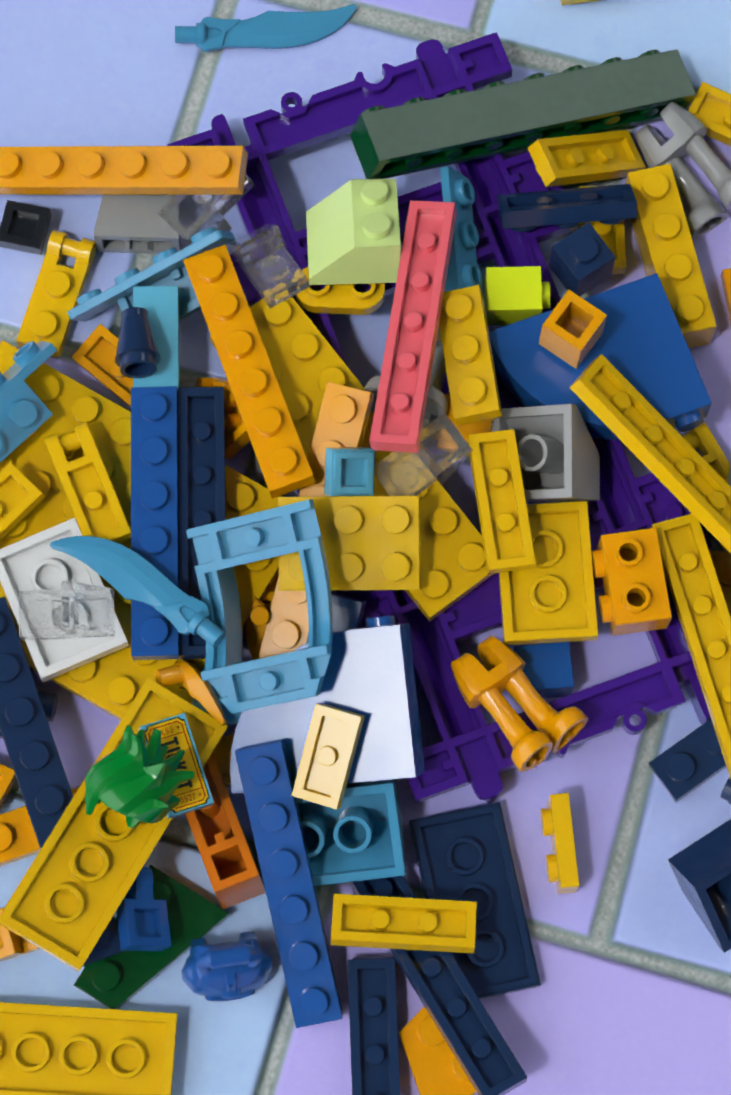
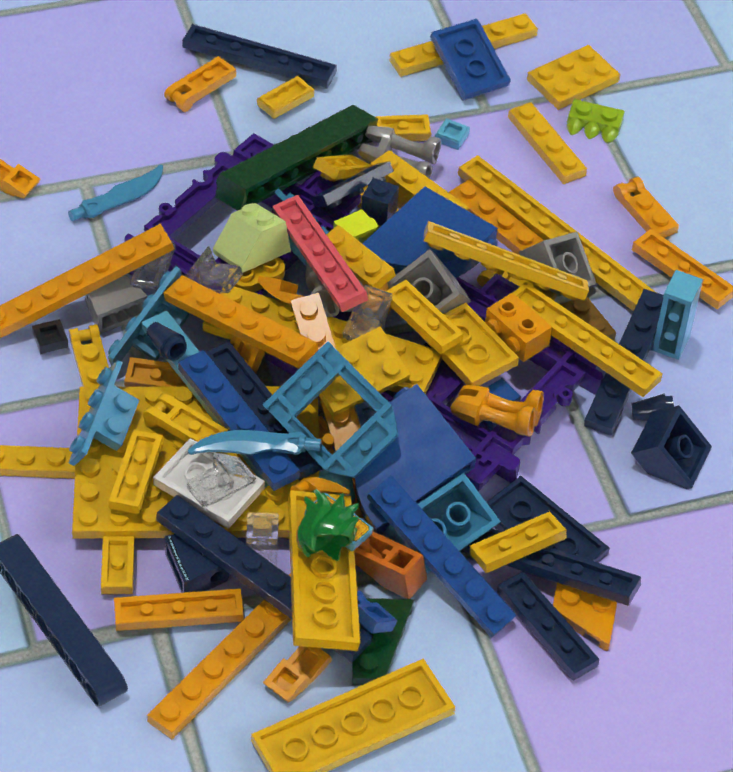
camera: 35 degrees left, 25 degrees down
blue piece [181,931,273,1001] -> none
plate [291,703,365,809] -> none
medium azure tile [324,447,375,496] -> none
light orange brick [539,289,607,369] -> none
yellow plate [540,793,580,894] -> none
none -> clear slope [246,512,279,567]
none -> light orange slope [258,276,305,305]

